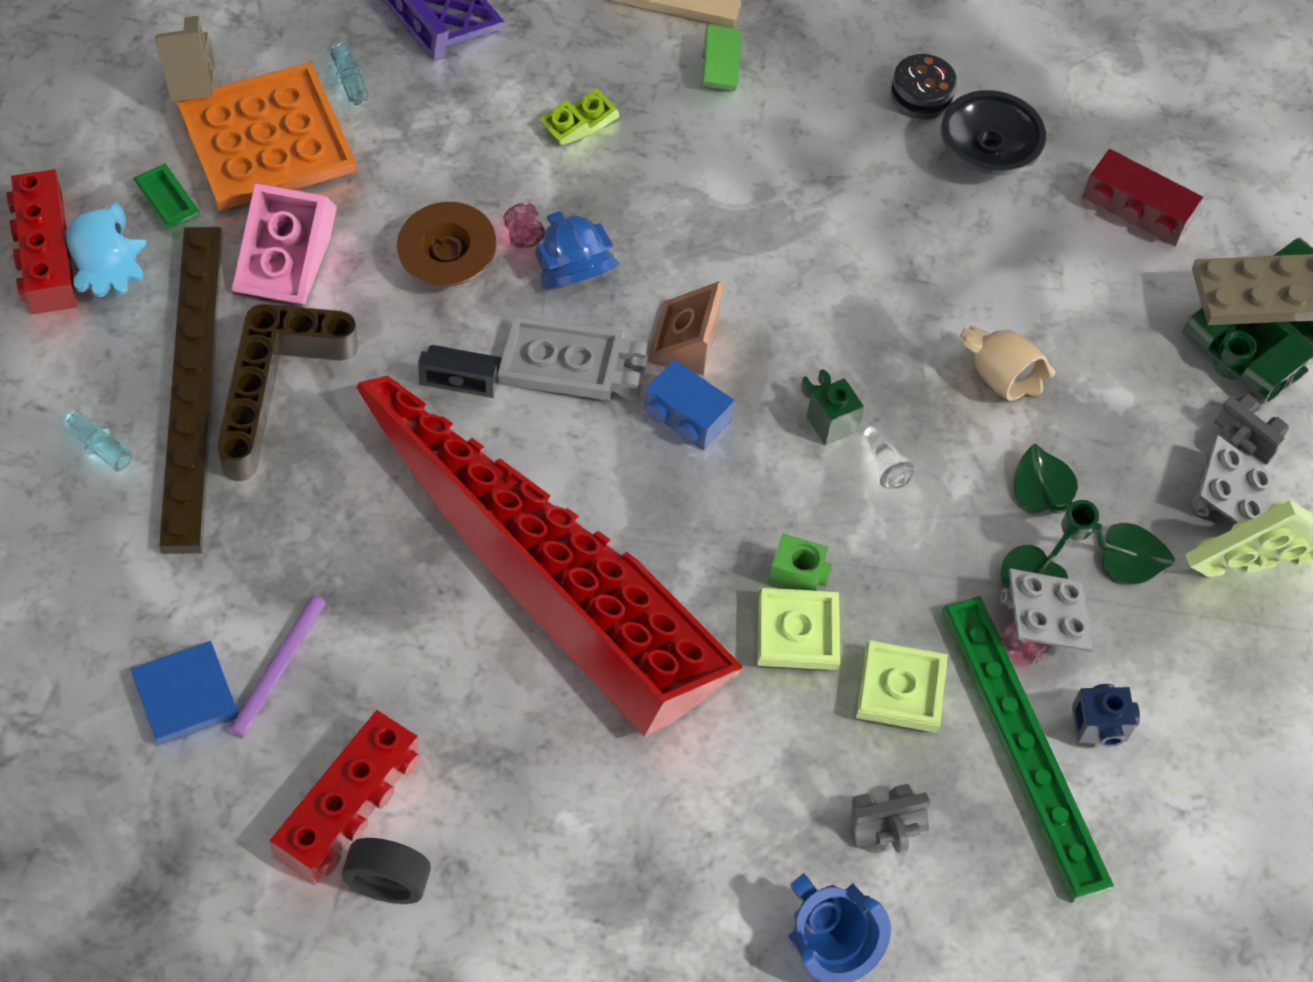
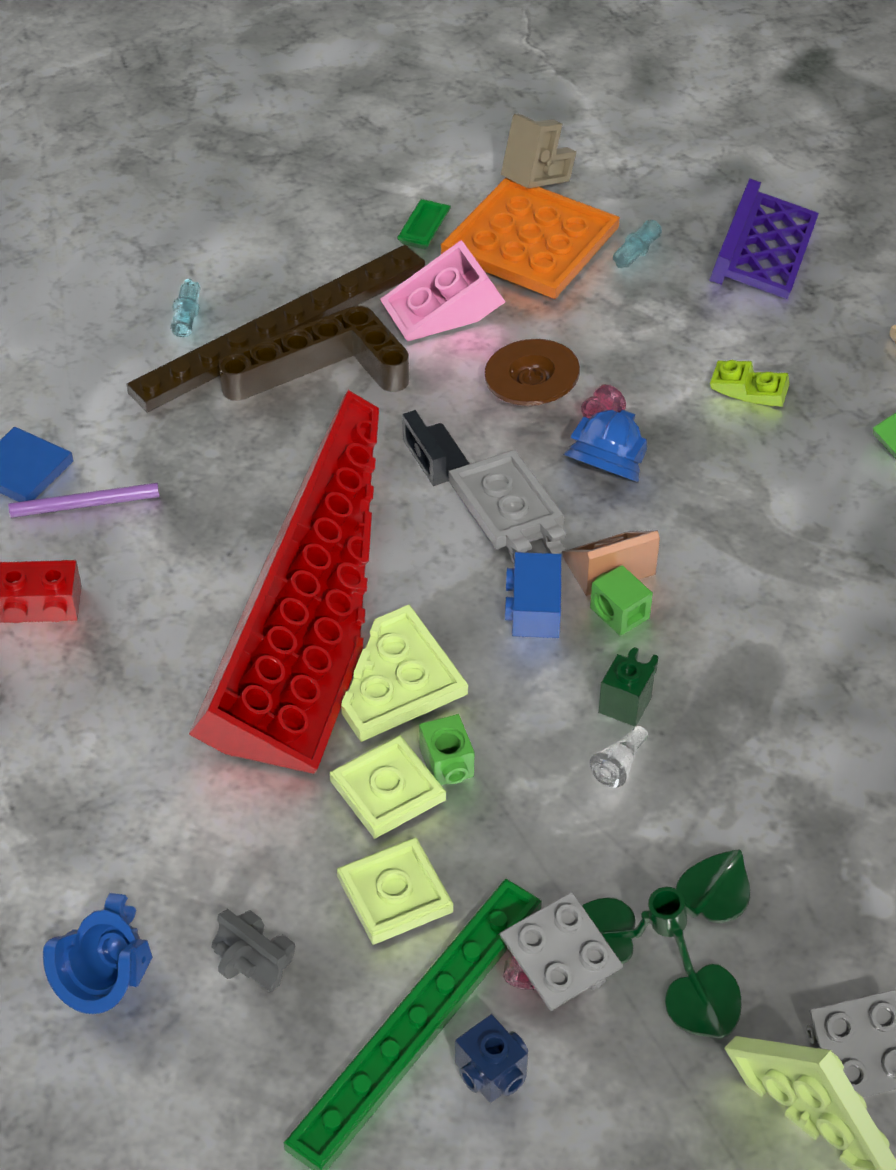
camera: 60 degrees right, 10 degrees down
red brick [6,169,78,314] -> none
medium azure piece [66,202,147,297] -> none
tan piece [960,326,1055,401] -> none
none -> yellowish green plate [341,604,468,742]
none -> bright green brick [590,565,653,636]

